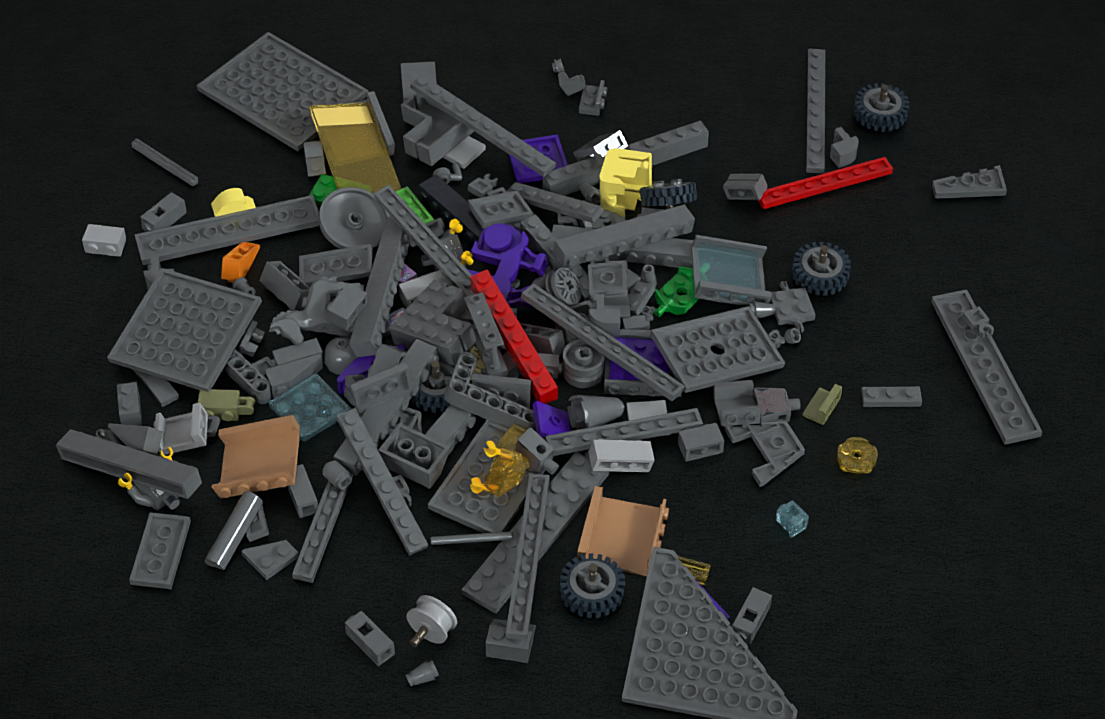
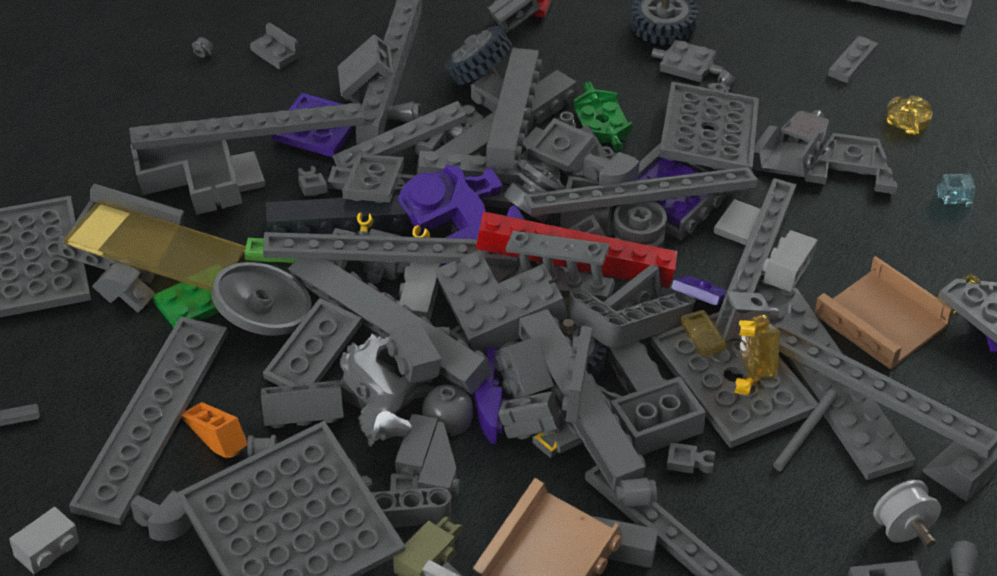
camera: 55 degrees left, 5 degrees down
dark grey brick [141,192,187,232] -> none
light yellow brick [211,188,256,216] -> none
clear light blue plate [269,373,351,443] -> none
dark grey plate [336,408,428,556] -> none
dark grey tile [401,62,437,102] -> none
dark grey plate [433,163,462,184] -> none
dark grey panel [558,71,586,96] -> none
wheel [560,553,625,618] -> none
dark grey cone [567,395,624,430] -> none
light yellow piece [600,148,652,218] -> none
dark grey brick [678,423,724,461] -> none
panel [691,235,772,306] -> none
dark grey cone [746,301,775,319] -> none
olive panel [802,384,842,425] -> none

